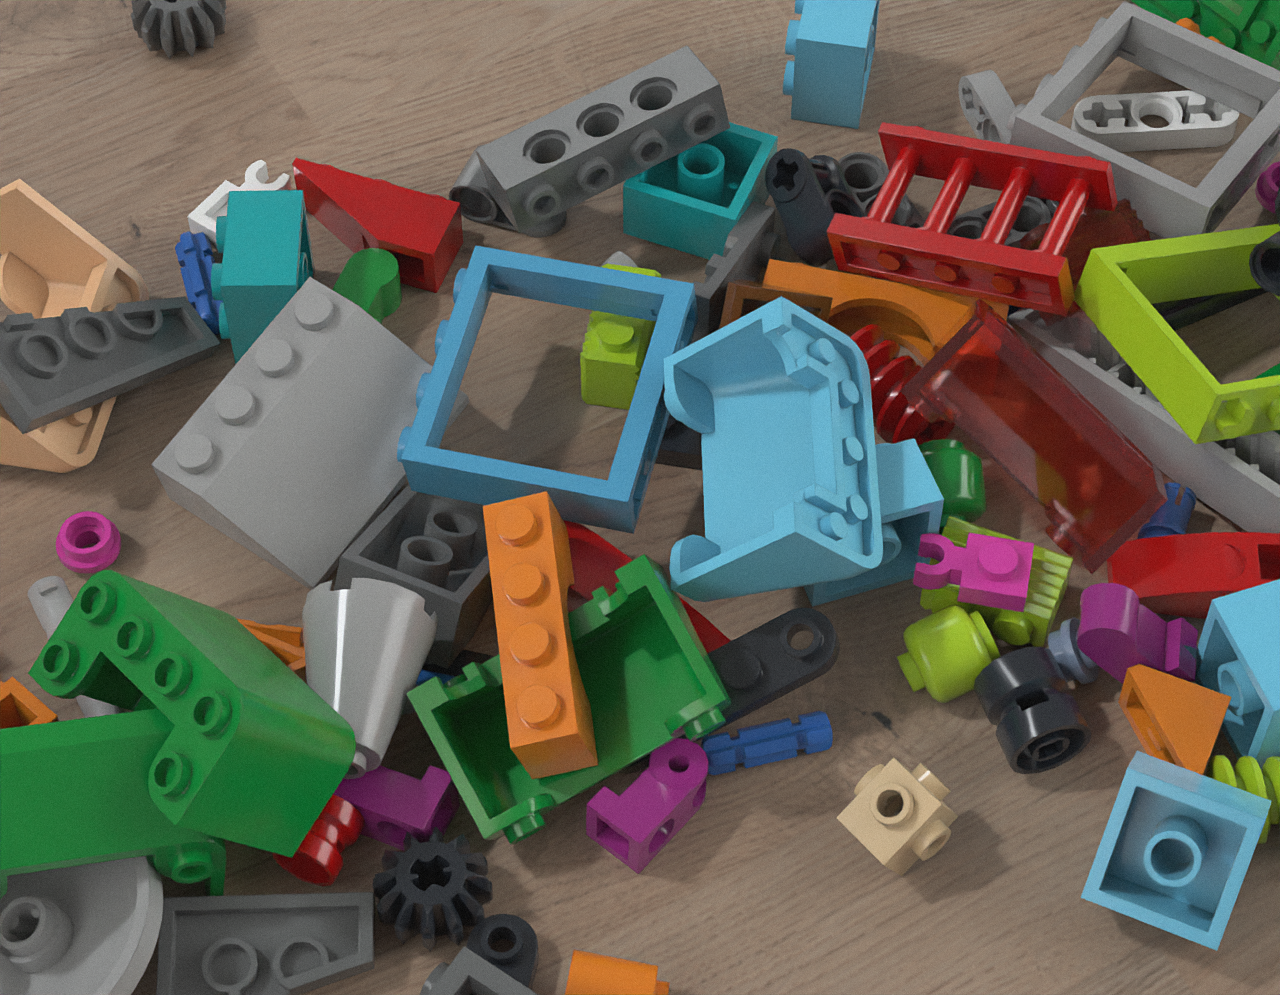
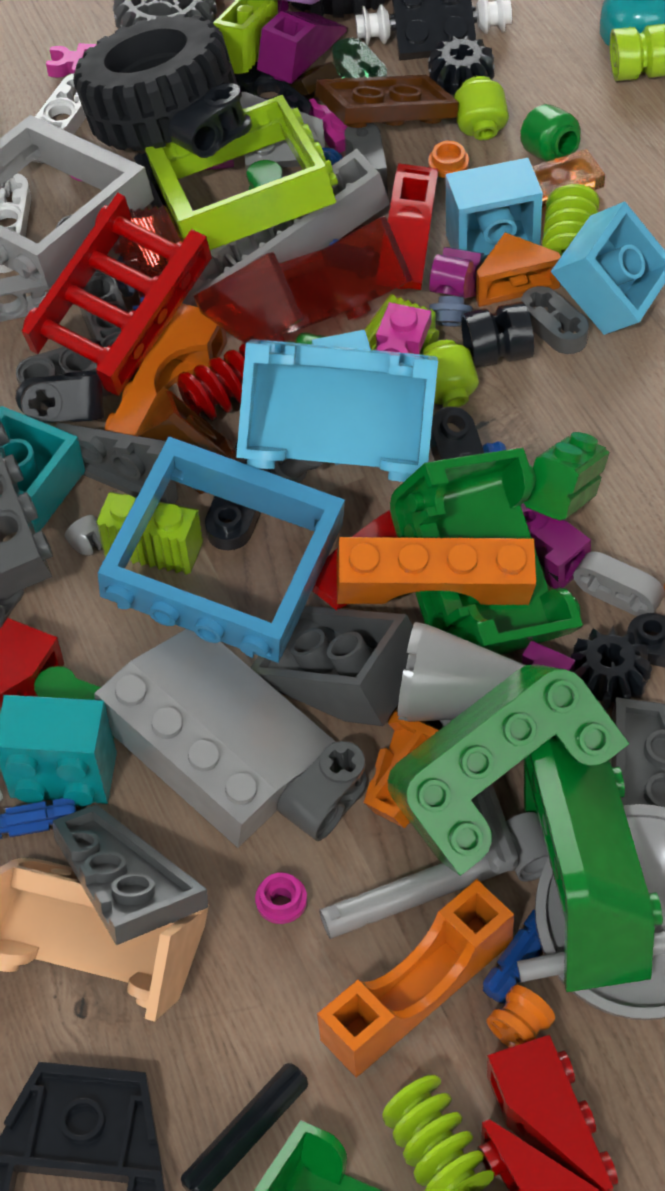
camera: 80 degrees left, 0 degrees up
tan brick [837,757,958,876] -> none
none -> dark grey piece [277,741,367,841]
none -> dark grey beam [521,286,589,354]
none -> green brick [524,432,610,521]
none -> light grey beam [573,552,665,616]

